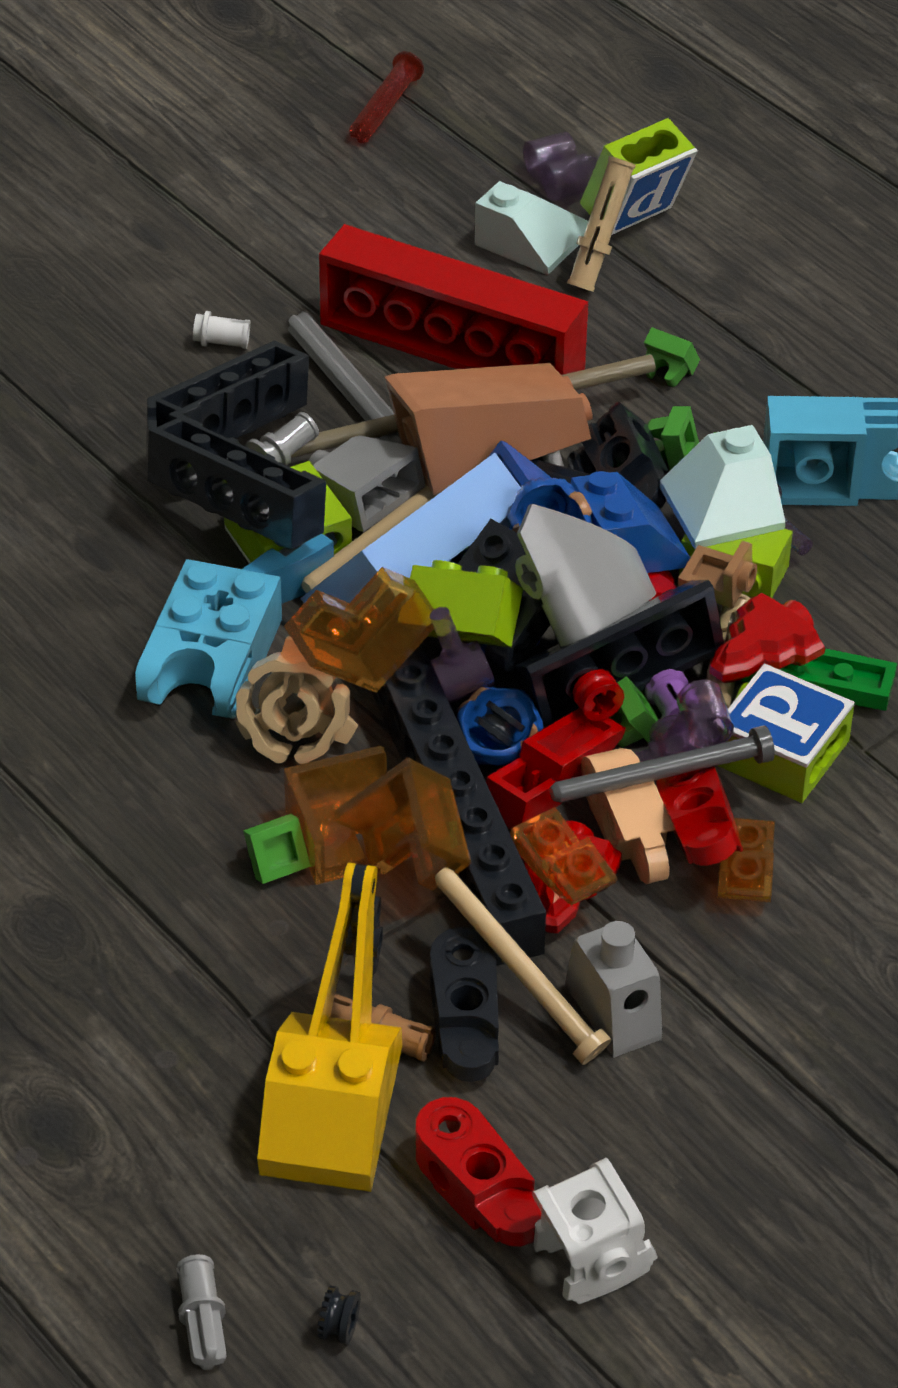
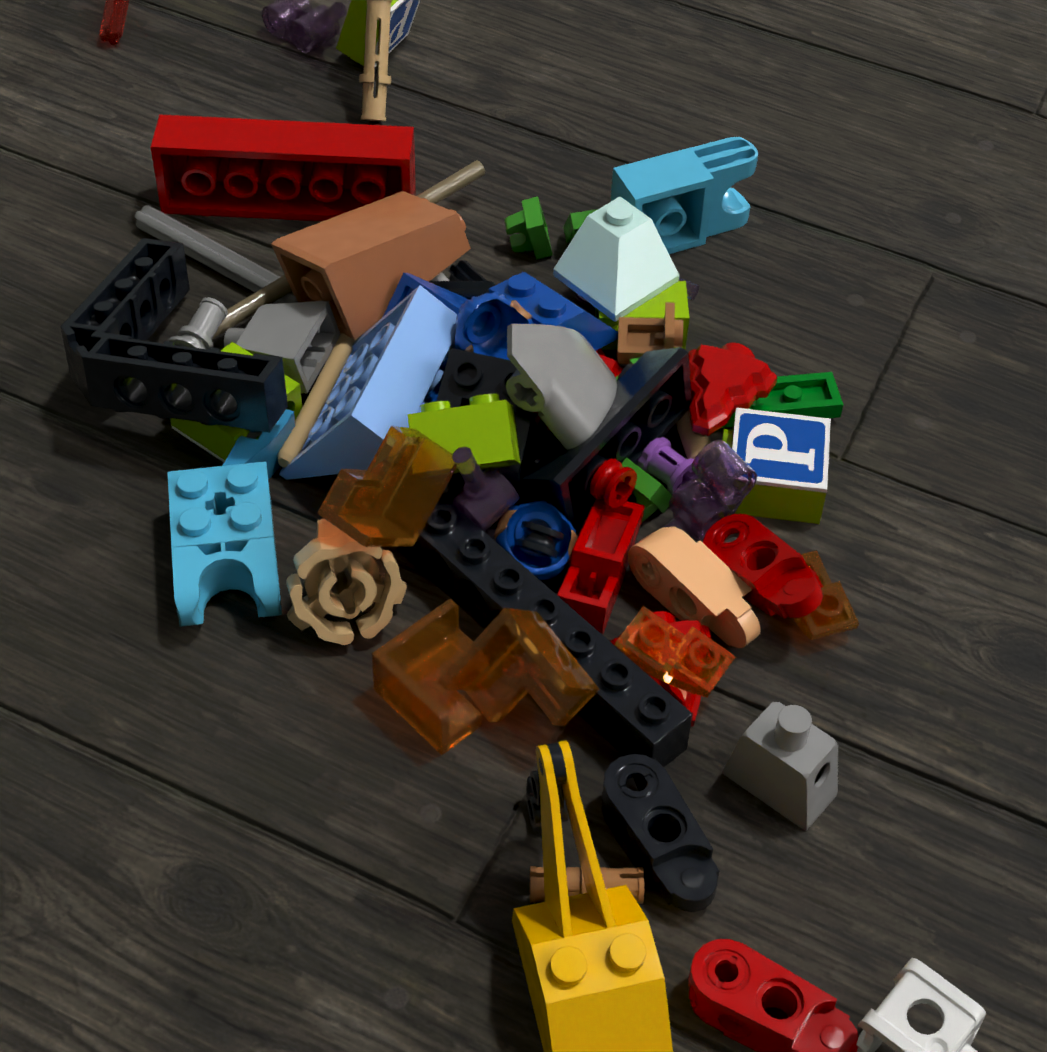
camera: 25 degrees left, 5 degrees up
white pin [193,311,251,349] -> none
bright green tile [243,814,311,884] -> none
tan bar [435,868,612,1065] -> none
light aqua slope [475,181,588,275] -> none
dark grey bar [549,725,775,803] -> none
black piece [582,402,669,510] -> none
bright green tile [644,327,700,387] -> none

